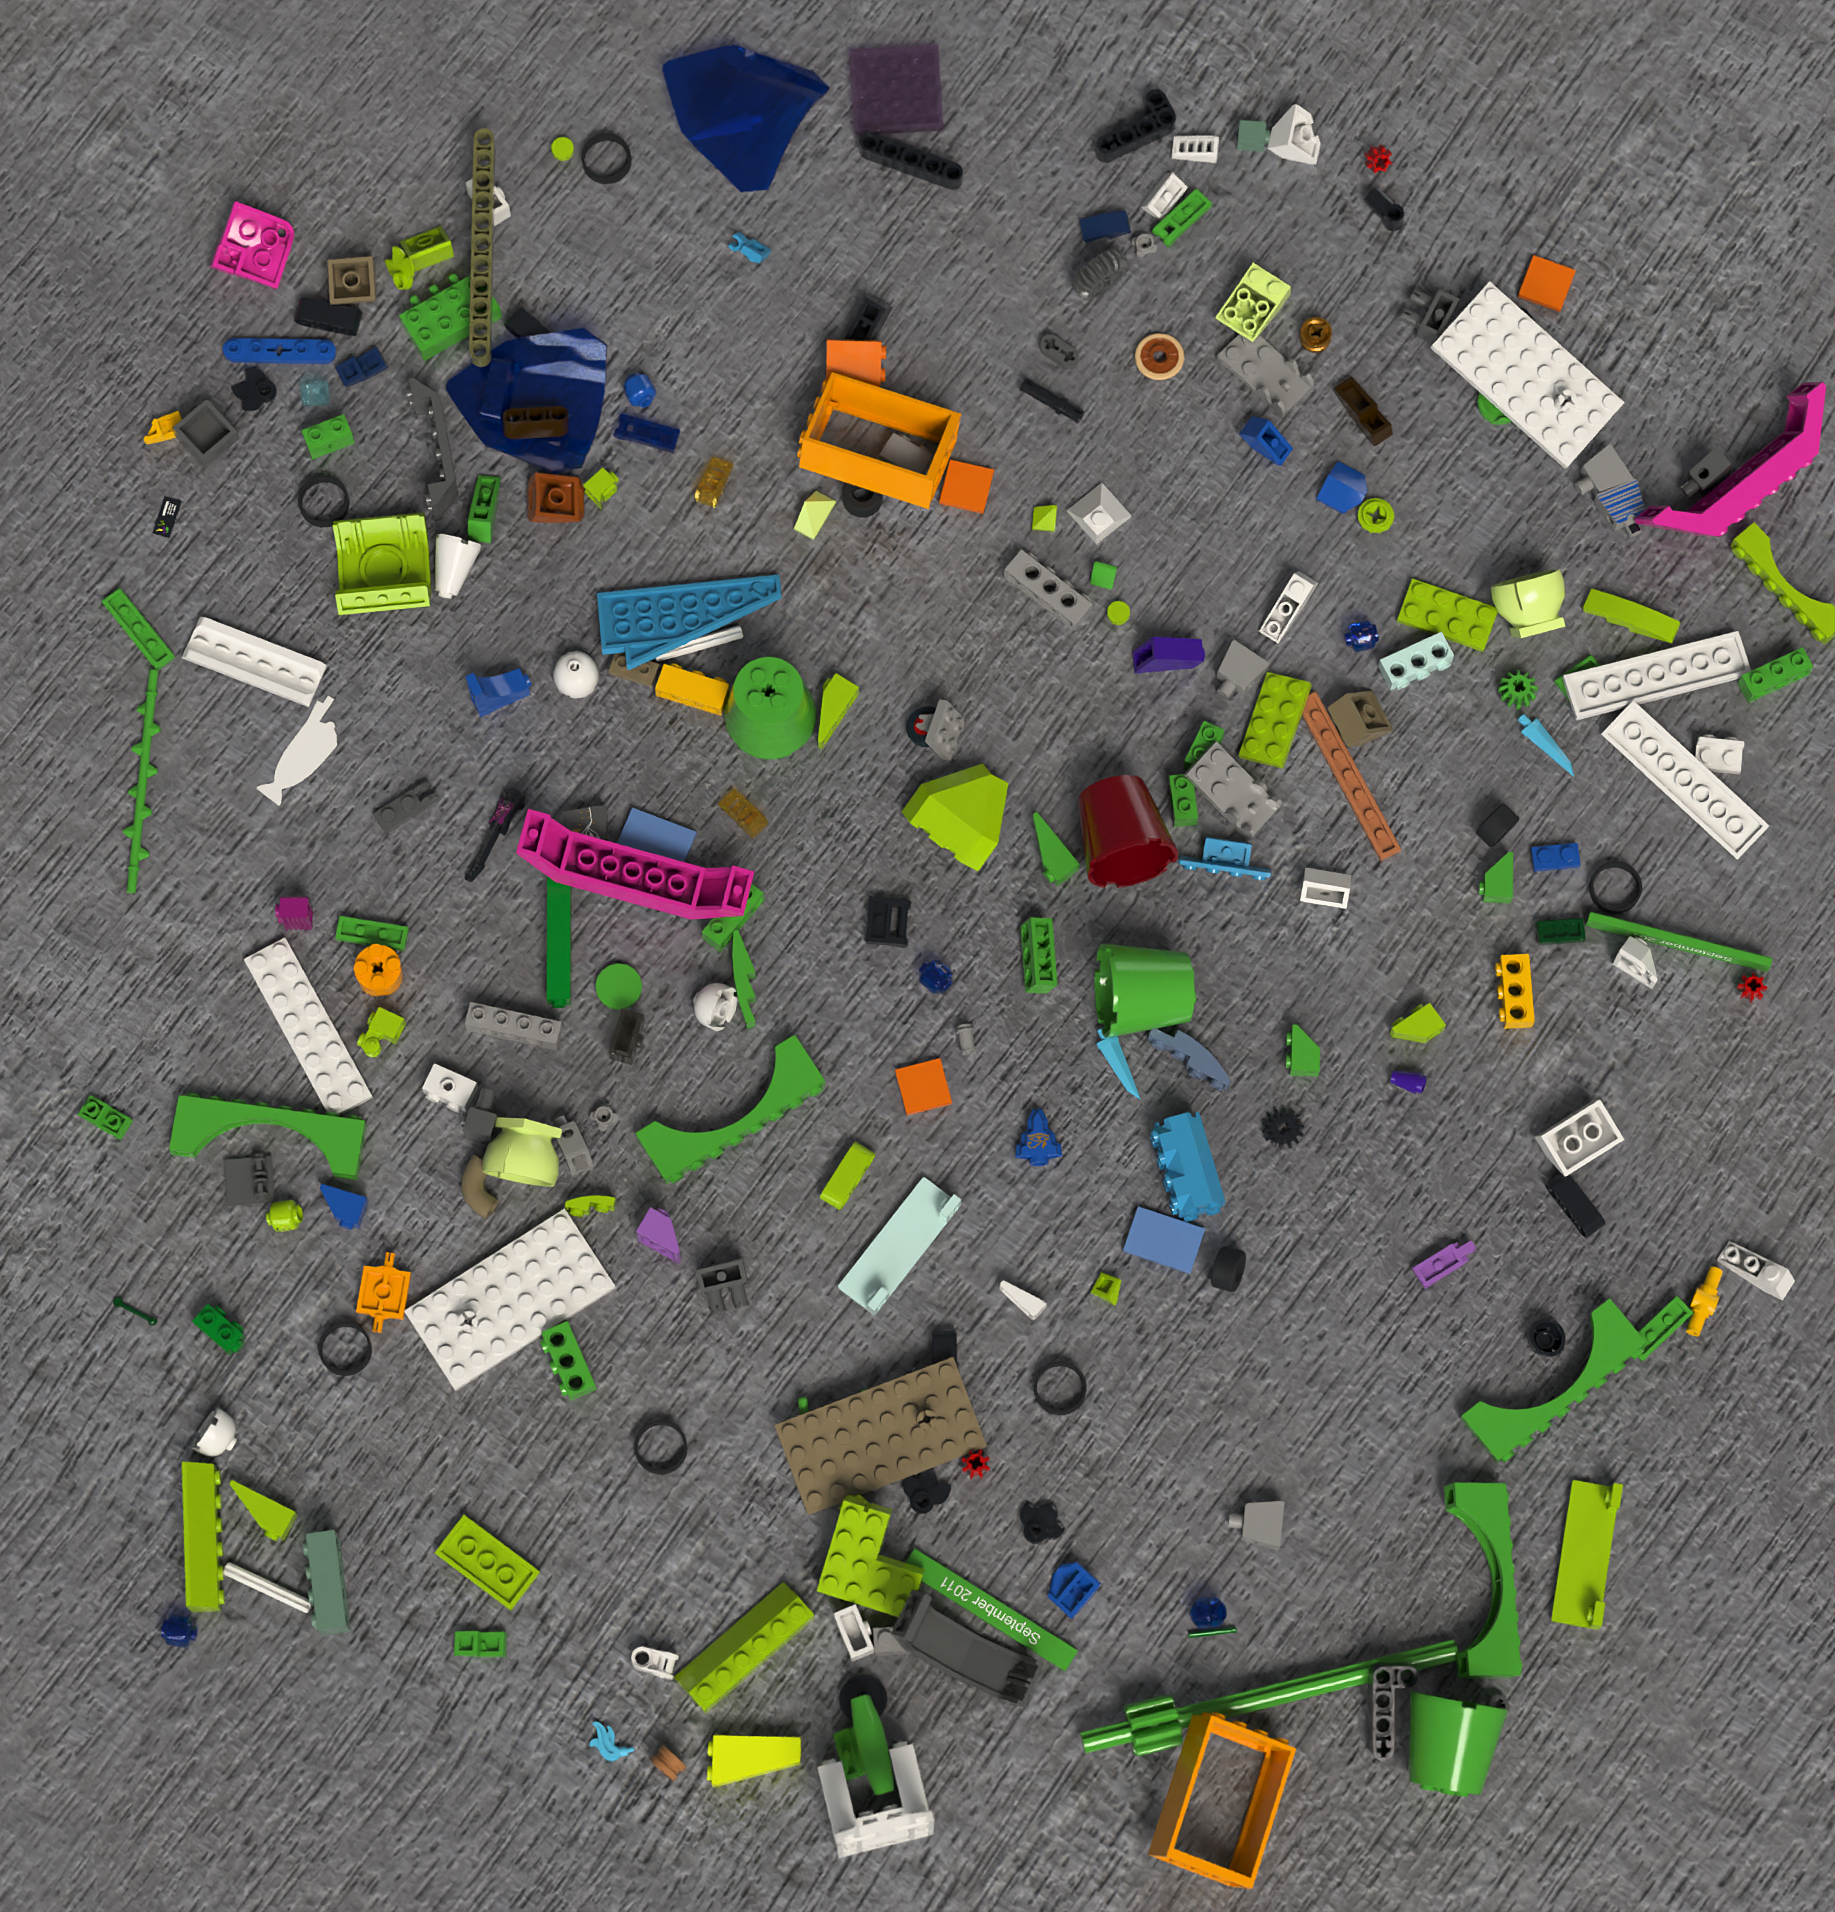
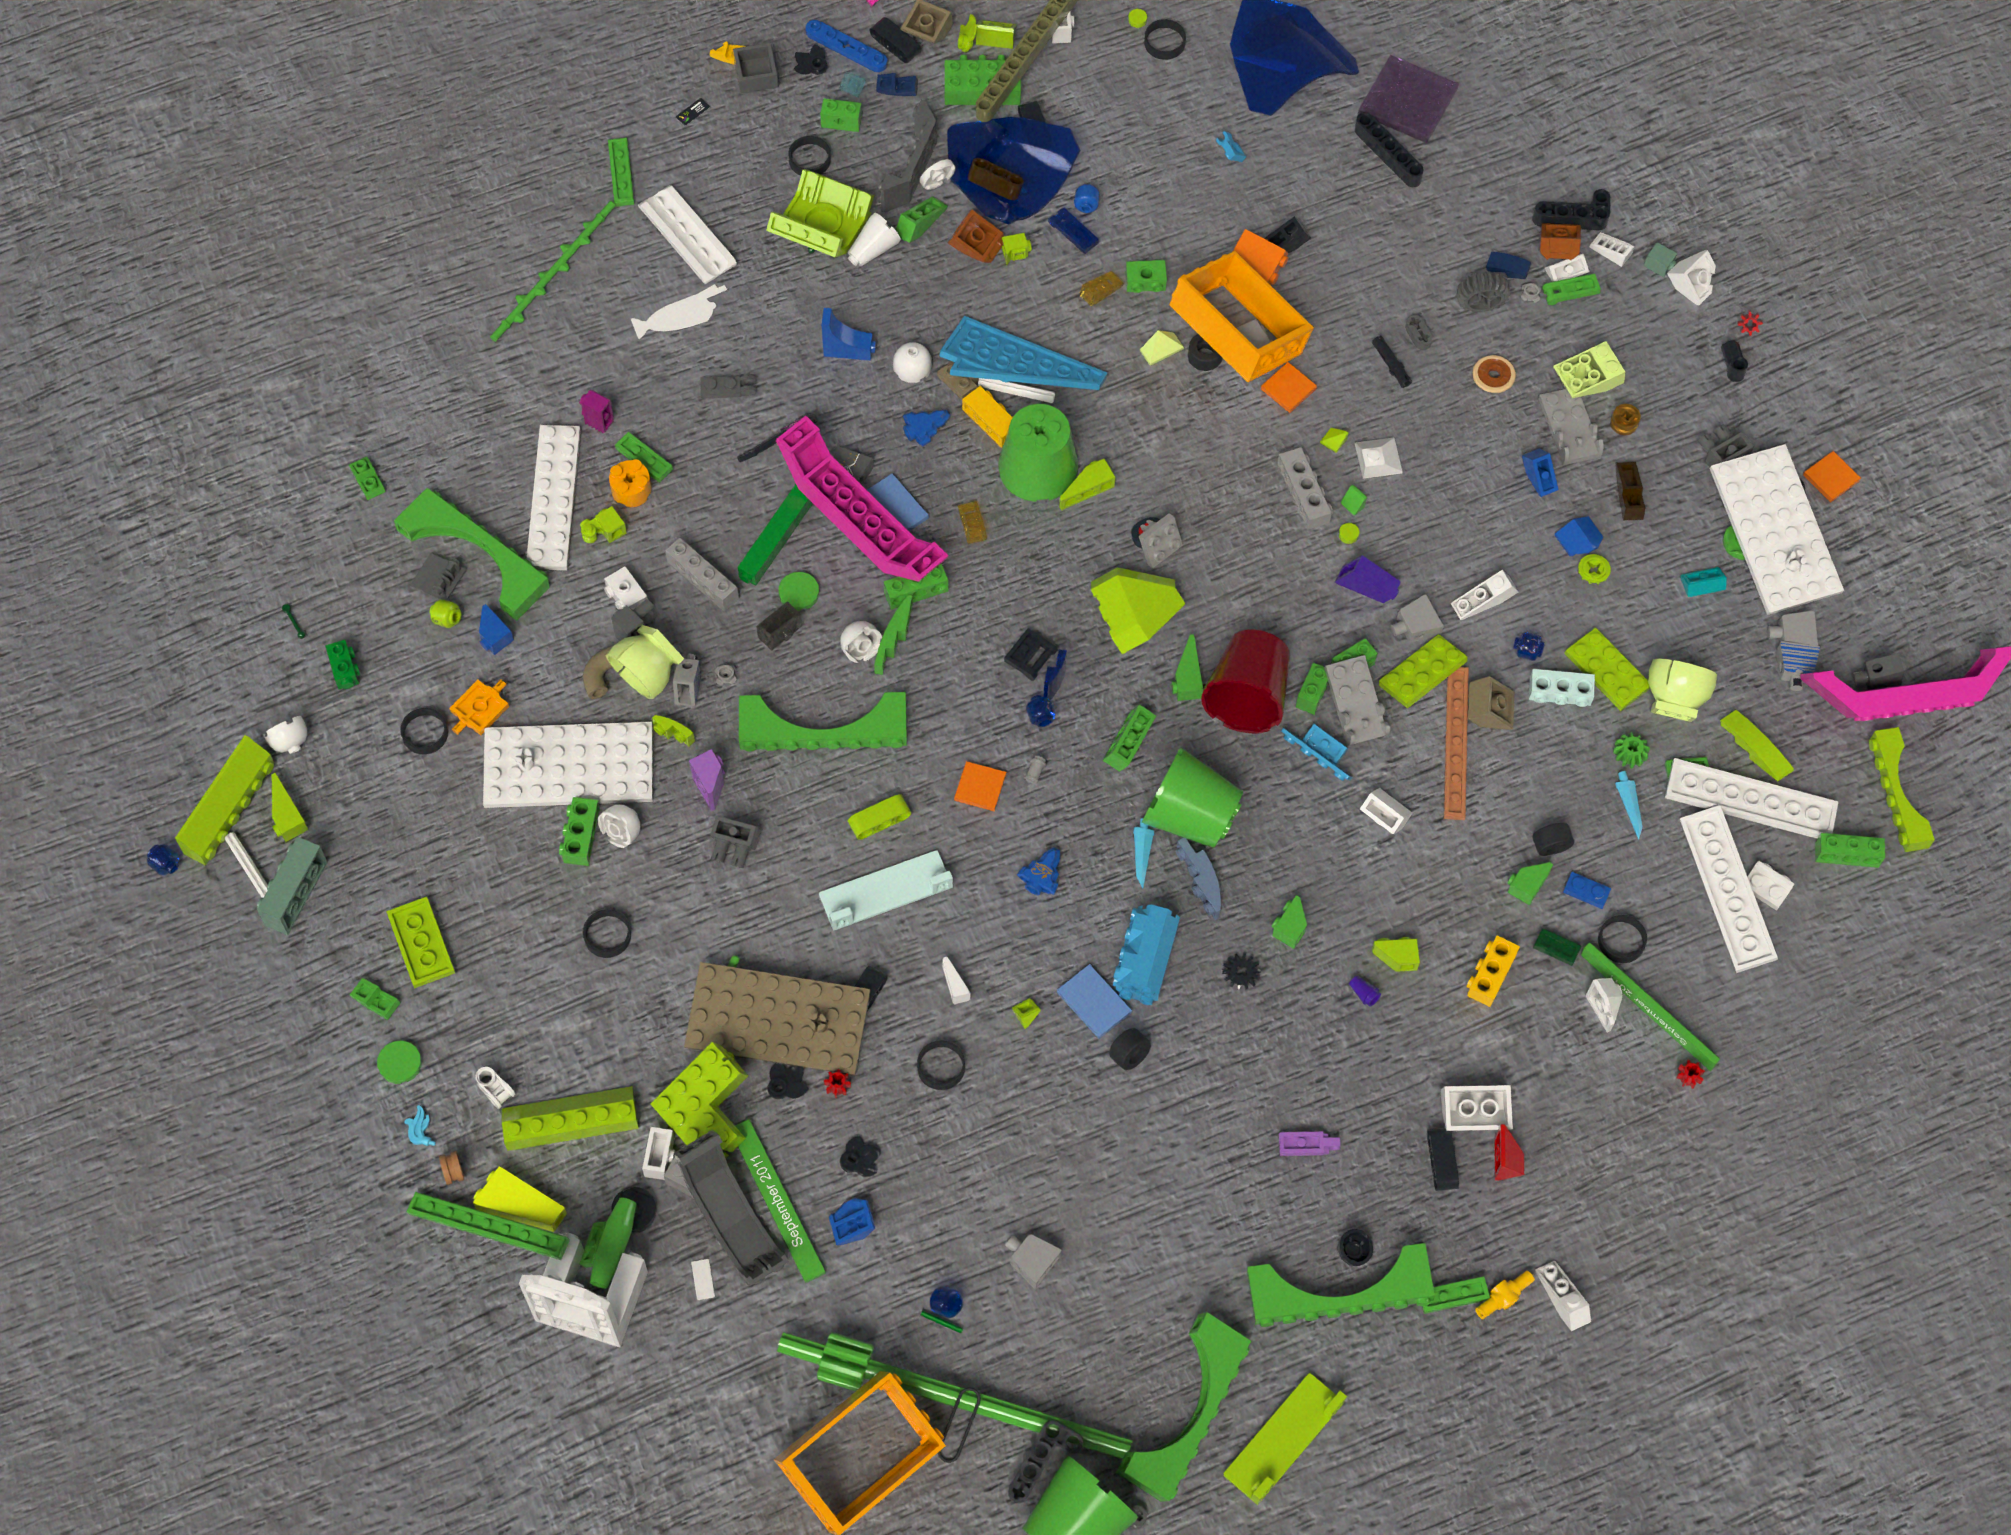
camera: 30 degrees right, 10 degrees down
none -> bright green tile [377,1040,422,1084]
none -> bright green tile [406,1192,570,1260]
none -> white cylinder [598,804,640,848]
none -> white sticker [691,1259,715,1300]
none -> blue rock [903,410,950,447]
none -> white tile [920,159,955,190]
none -> black piece [938,1387,981,1463]
none -> clear blue slope [1043,649,1067,704]
none -> bright green brick [1125,260,1167,293]
none -> red slope [1494,1124,1524,1181]
none -> dark orange slope [1540,223,1581,261]
none -> teal slope [1680,567,1727,597]

